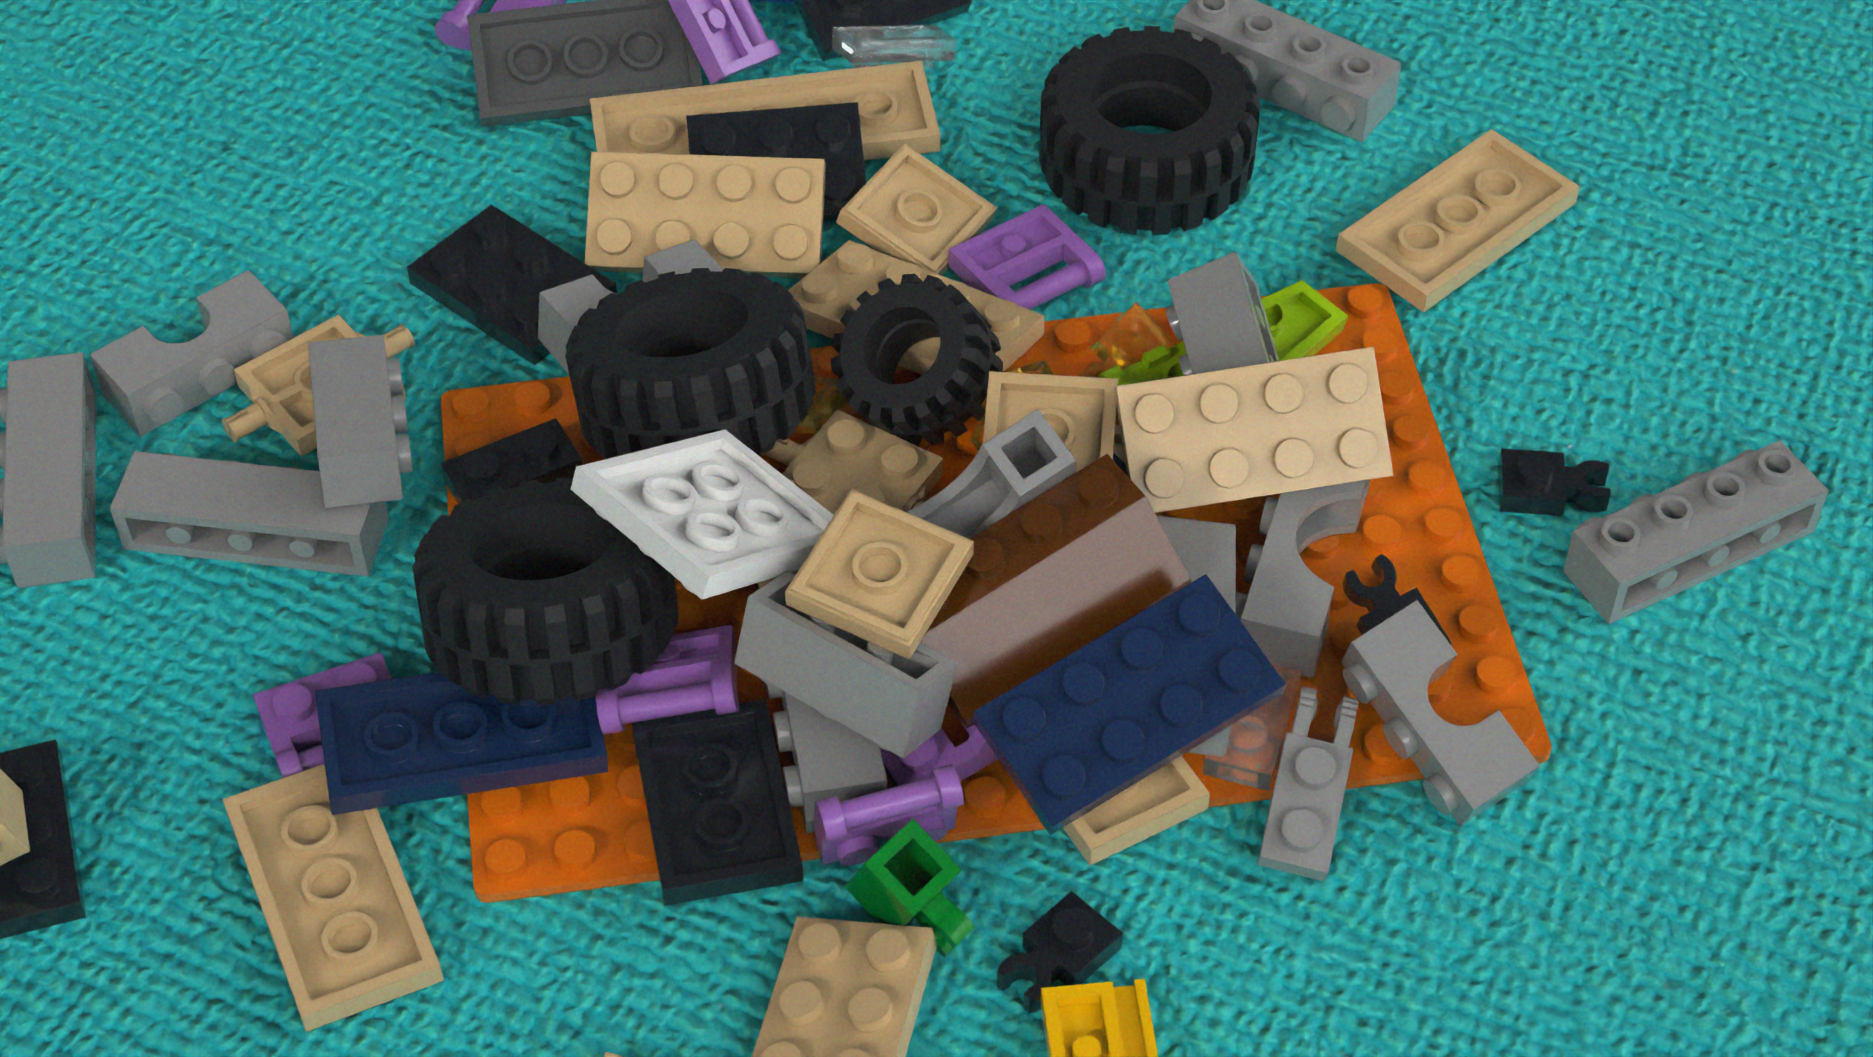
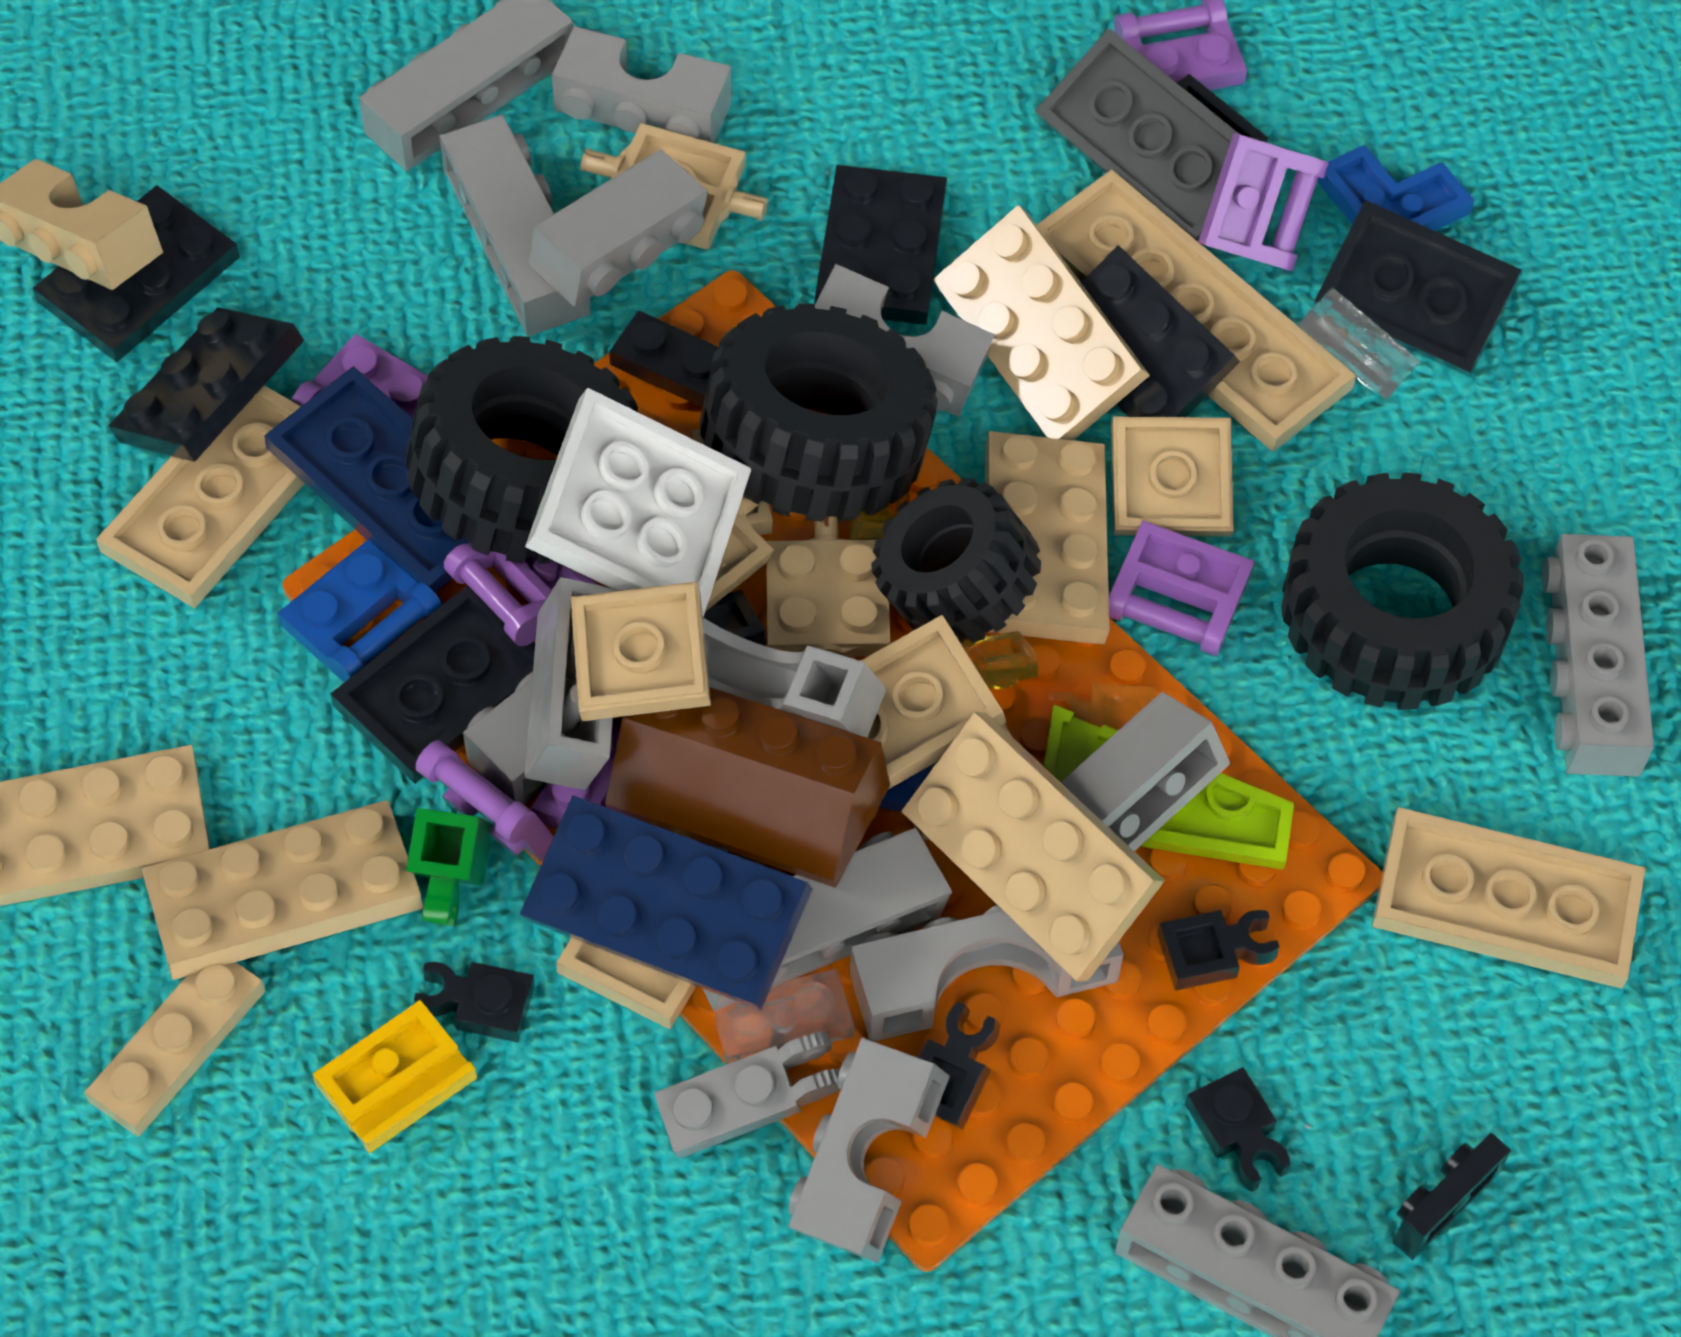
camera: 55 degrees right, 10 degrees up
none -> black plate [108,307,304,462]
none -> blue plate [278,539,442,682]
none -> black plate [1157,910,1280,991]
none -> black plate [1393,1132,1511,1261]

